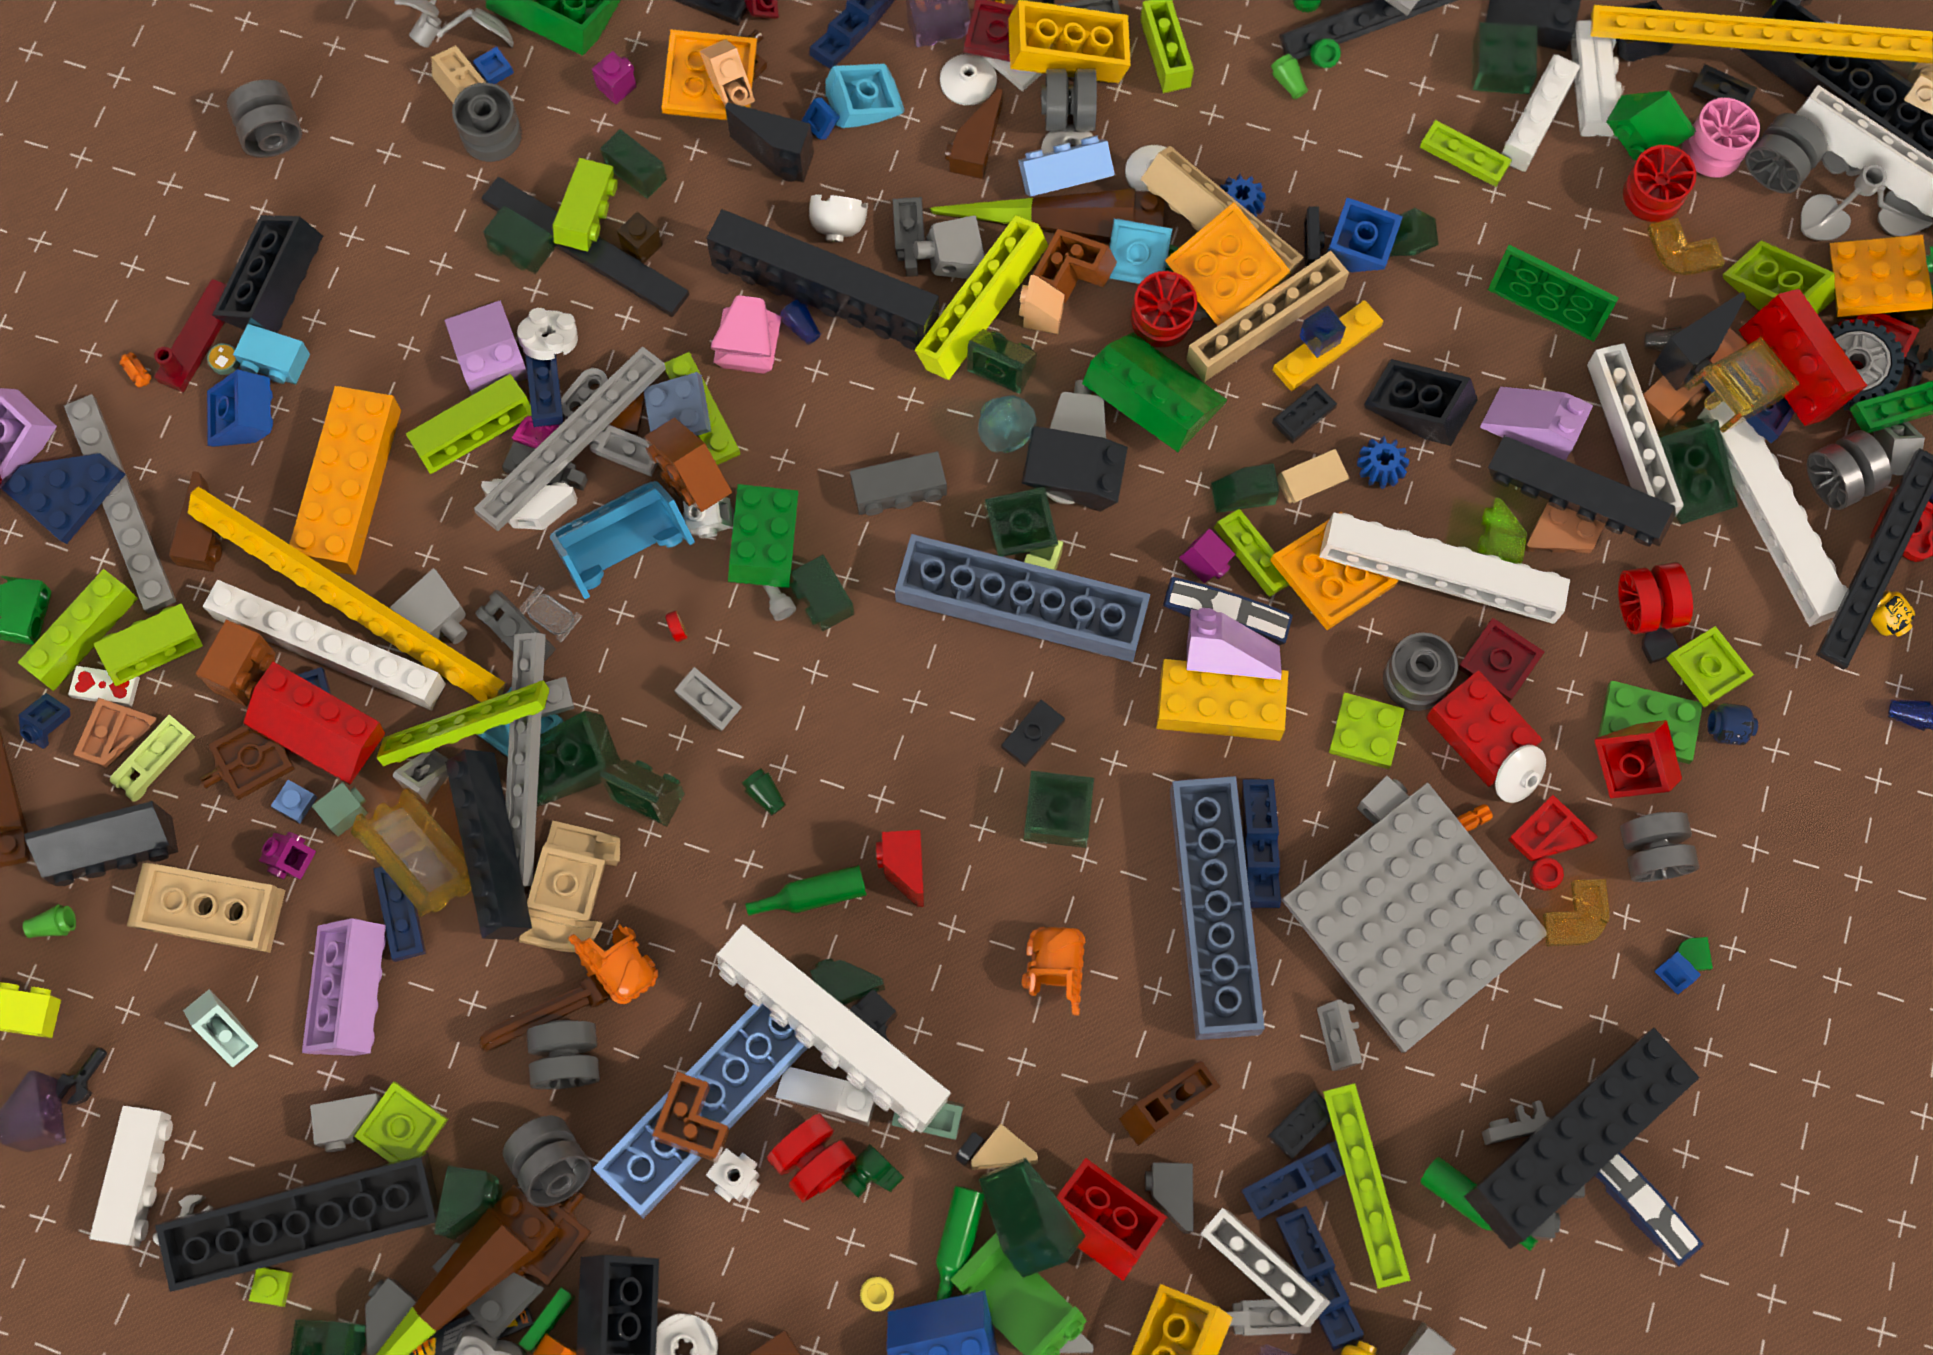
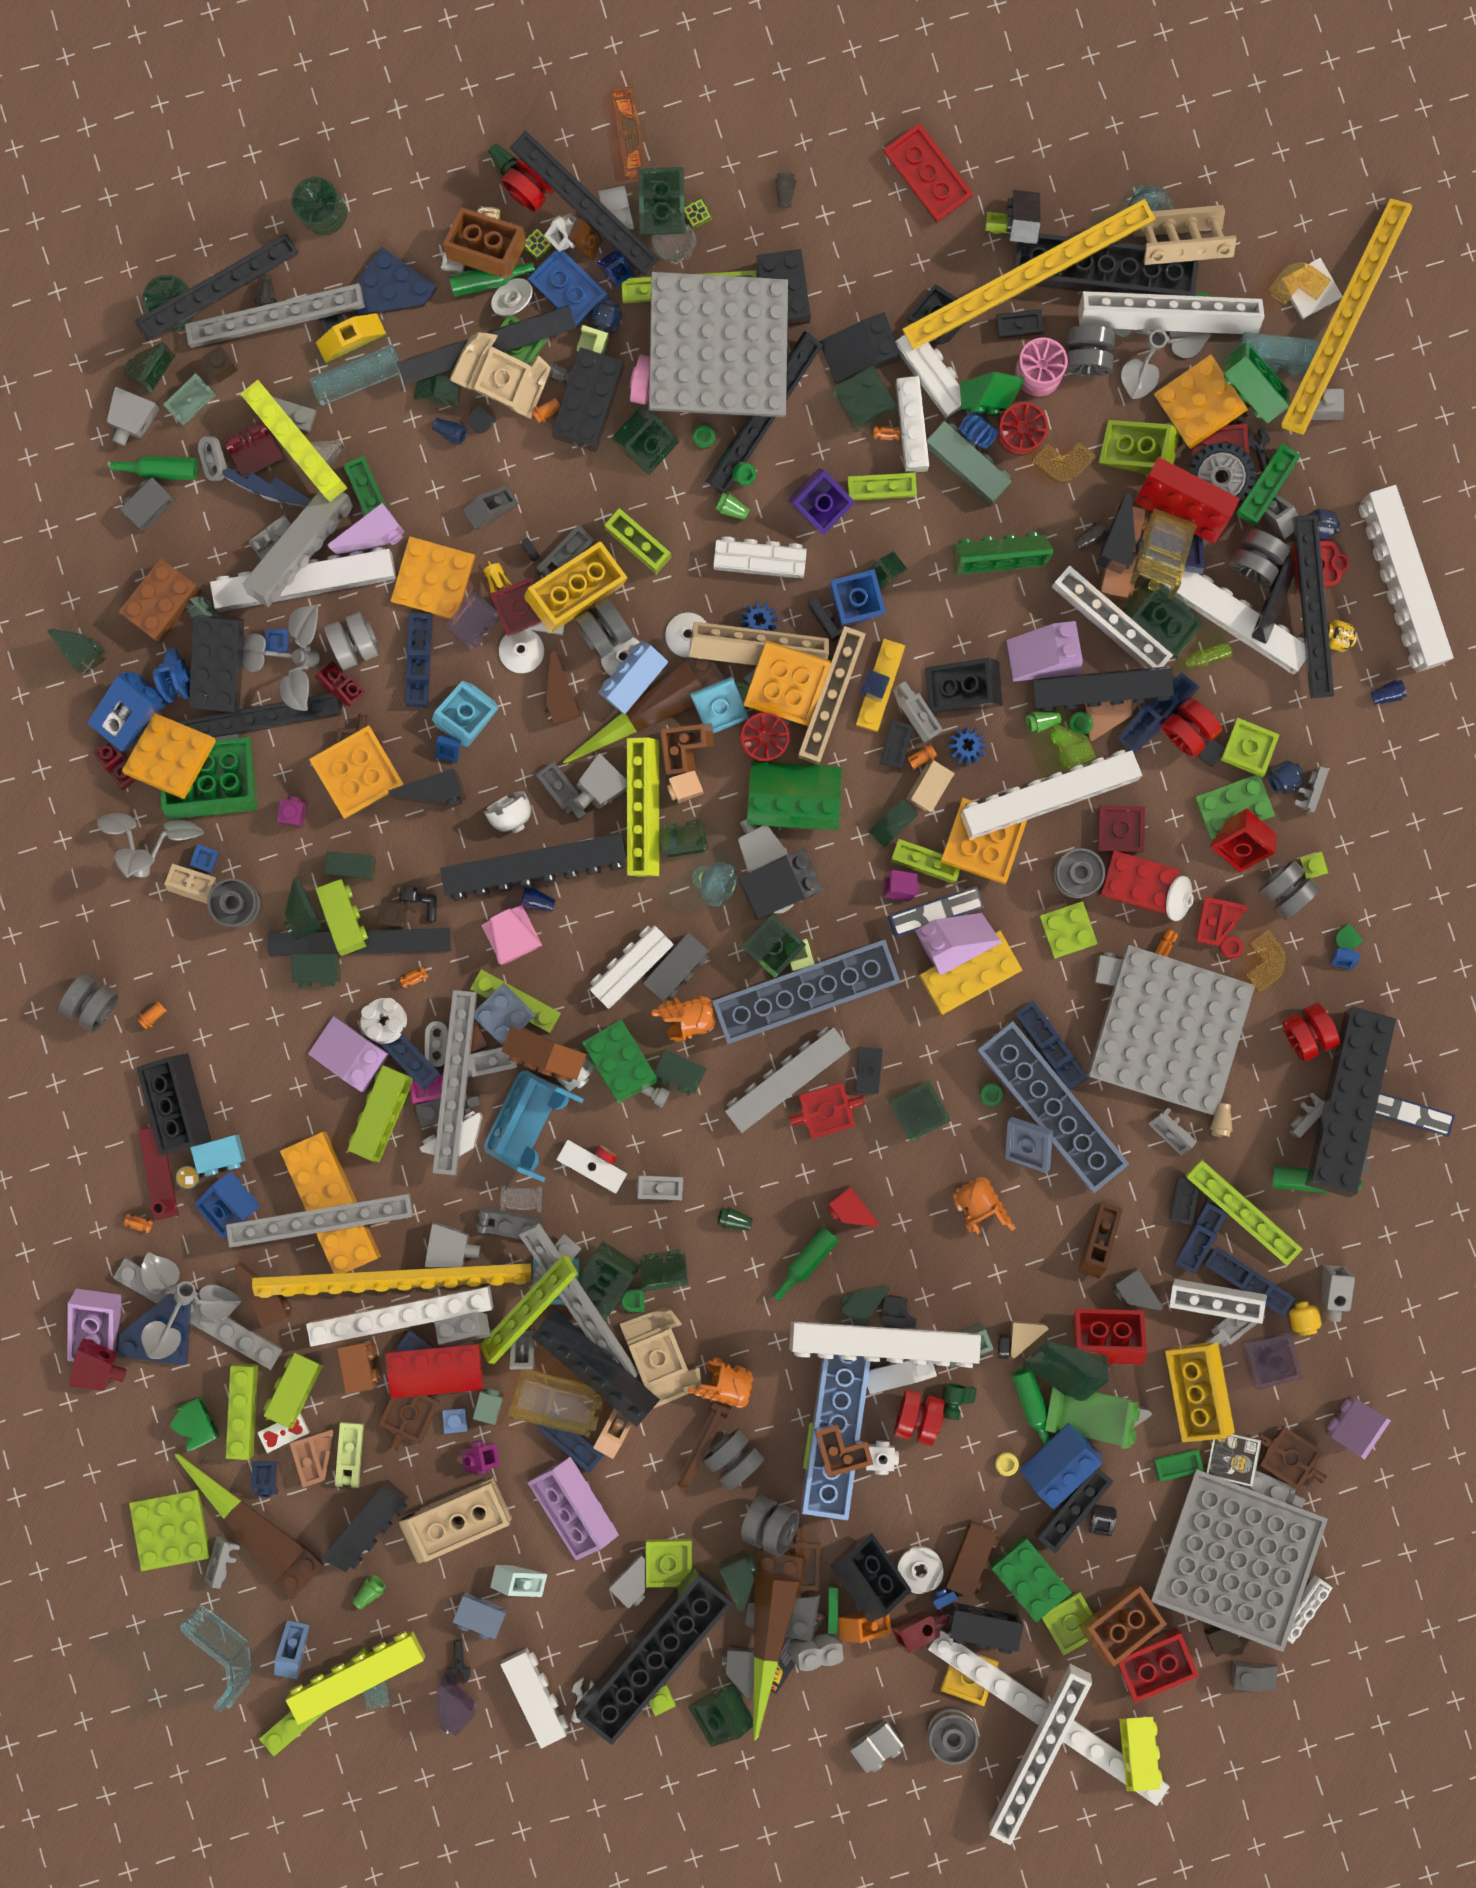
camera: 35 degrees left, 15 degrees up
light nougat slope [700,39,755,106] -> none
none -> orange pin [137,1001,167,1029]
none -> light grey plant [141,1252,241,1359]
none -> light grey plate [226,1194,413,1248]
none -> clear green slope [284,877,322,940]
none -> black plate [399,887,437,922]
none -> orange piece [399,967,428,988]
none -> light grey brick [435,1312,491,1346]
none -> sand blue brick [453,1592,507,1640]
none -> white tile [557,1140,628,1193]
none -> white brick [590,925,674,1009]
none -> light nougat slope [593,1408,632,1459]
none -> green tile [621,1288,645,1312]
none -> orange helmet [651,996,716,1042]
none -> white brick [714,537,807,579]
none -> light grey brick [725,1027,850,1133]
none -> dark purple slope [787,468,855,535]
none -> red plate [789,1082,866,1139]
none -> orange piece [873,426,901,441]
none -> light grey hinge [892,681,943,743]
none -> orange pin [907,745,937,770]
none -> sand green brick [926,421,1012,506]
none -> blue gear [959,412,998,449]
none -> green tile [980,1083,1003,1106]
none -> sand blue plate [1005,1117,1053,1173]
none -> bright green cone [1025,710,1061,734]
none -> green tile [1069,712,1093,735]
none -> dark blue slope [1117,672,1200,753]
none -> clear neon green cylinder [1186,642,1233,669]
none -> tan cone [1210,1103,1233,1138]
none -> black slope [1251,556,1294,644]
none -> red wheel [1281,1002,1340,1062]
none -> light grey plate [1293,766,1329,814]
none -> lime plate [1298,852,1328,879]

